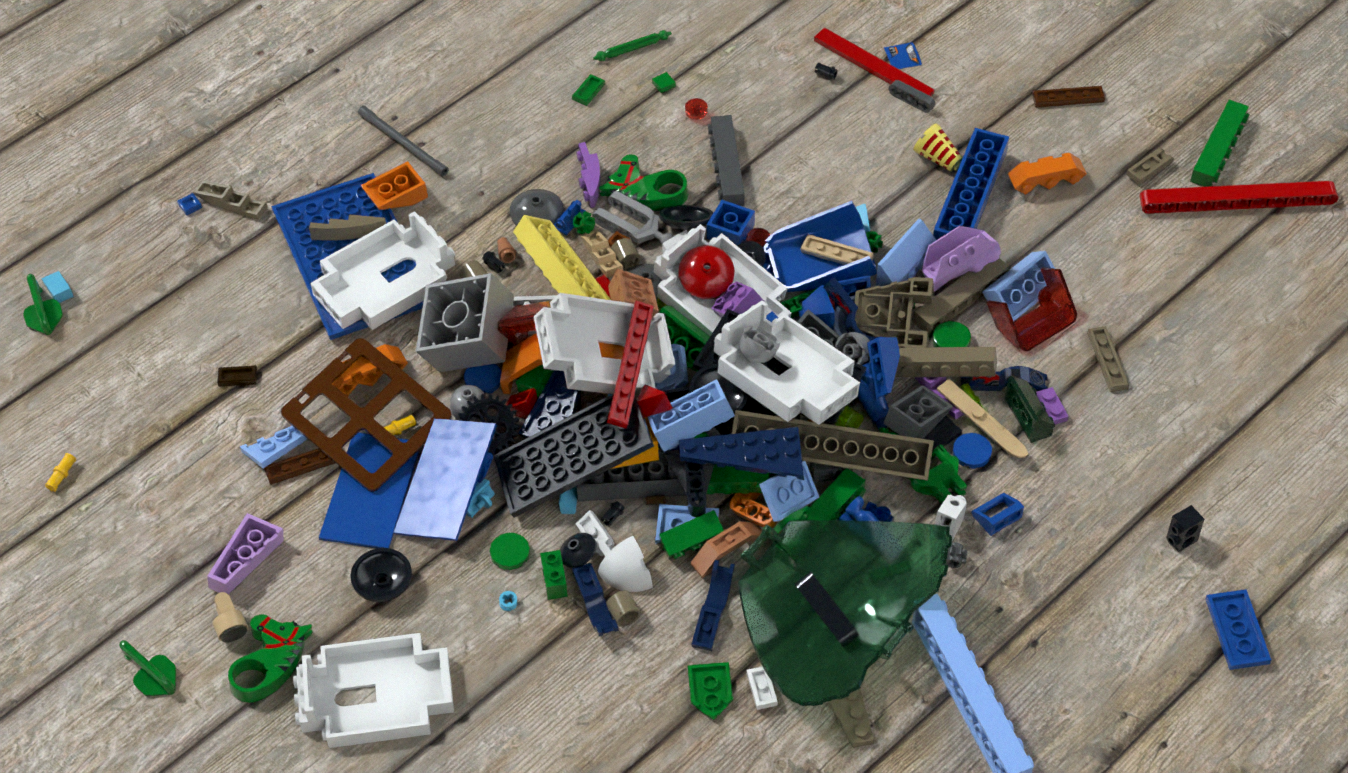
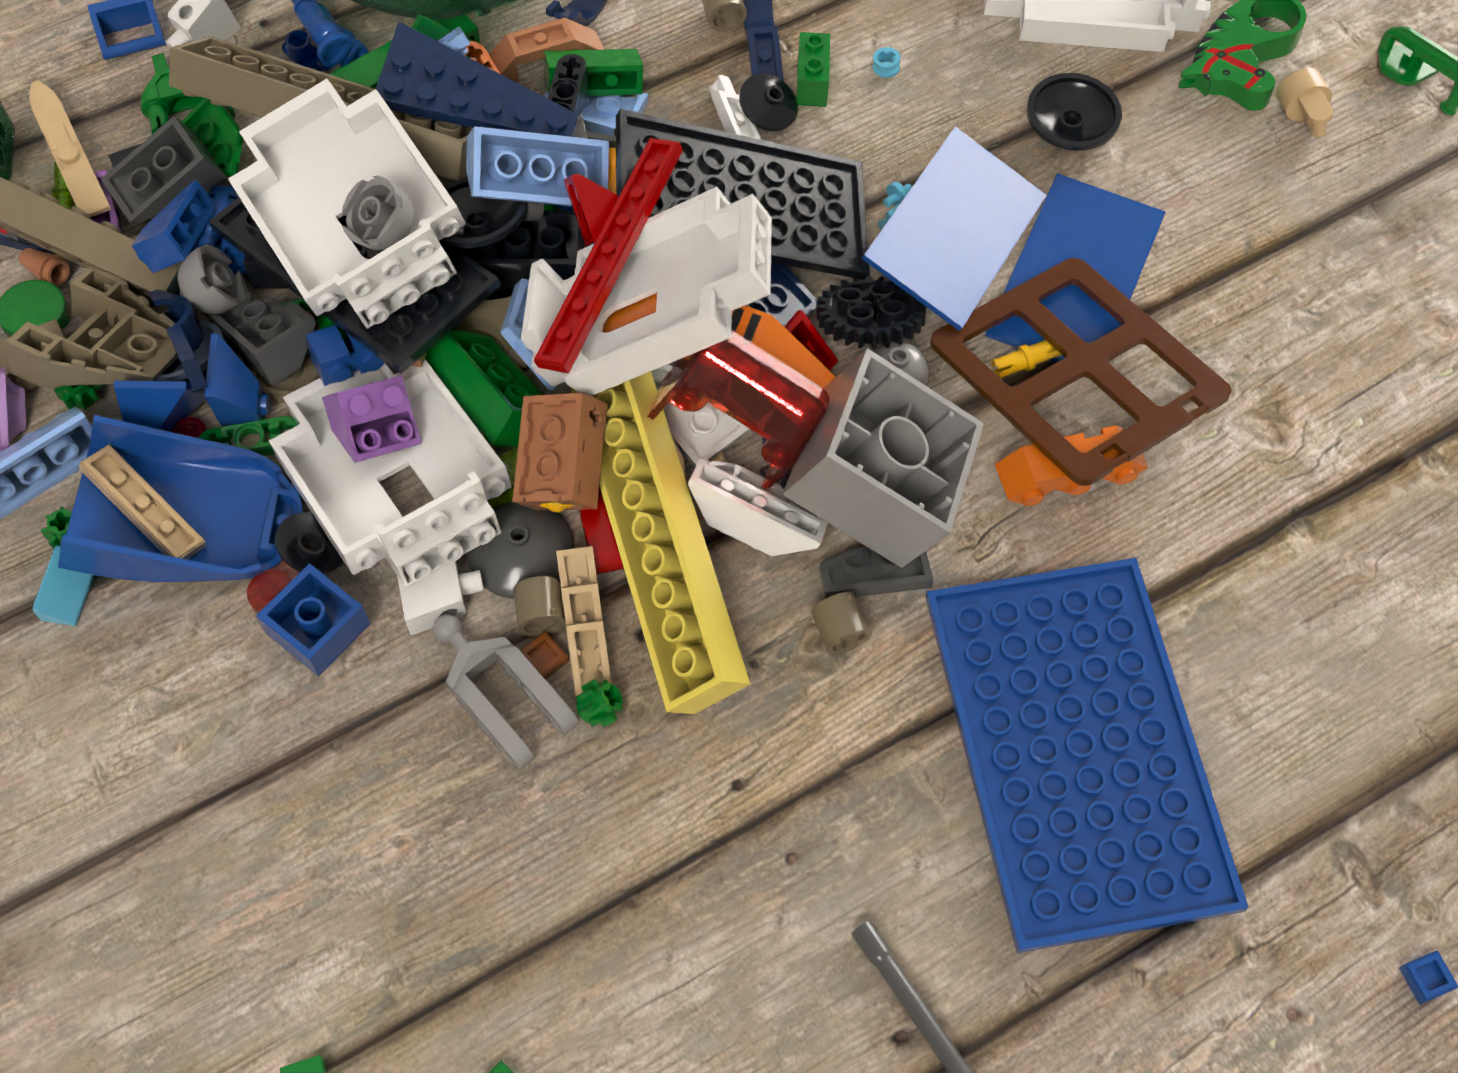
camera: 170 degrees left, 10 degrees up
dark tan slope [193,180,268,220] -> none
lavender wedge [207,513,284,594] -> none
dark brown tile [217,365,257,387] -> none
light blue wing [240,426,307,468] -> none
reddish brown tile [264,448,335,485] -> none
dark tan slope [309,215,386,241] -> none
white panel [311,211,455,330] -> none
orange slope [361,161,428,210] -> none
black pin [482,251,506,273] -> none
green tile [489,532,530,570] -> none
nougat cone [497,237,516,263] -> none
dark grey dish [510,189,564,226] -> none
blue hinge [554,200,586,236] -> none
medium lavender slope [576,142,600,208] -> none
white brick [598,536,653,592] -> none
green animal [599,154,689,211] -> none
black dish [659,205,713,232] -> none
red dish [678,245,735,299] -> none
clear red wheel [685,98,708,120] -> none
dark grey brick [707,115,745,206] -> none
blue tile [953,433,992,469] -> none

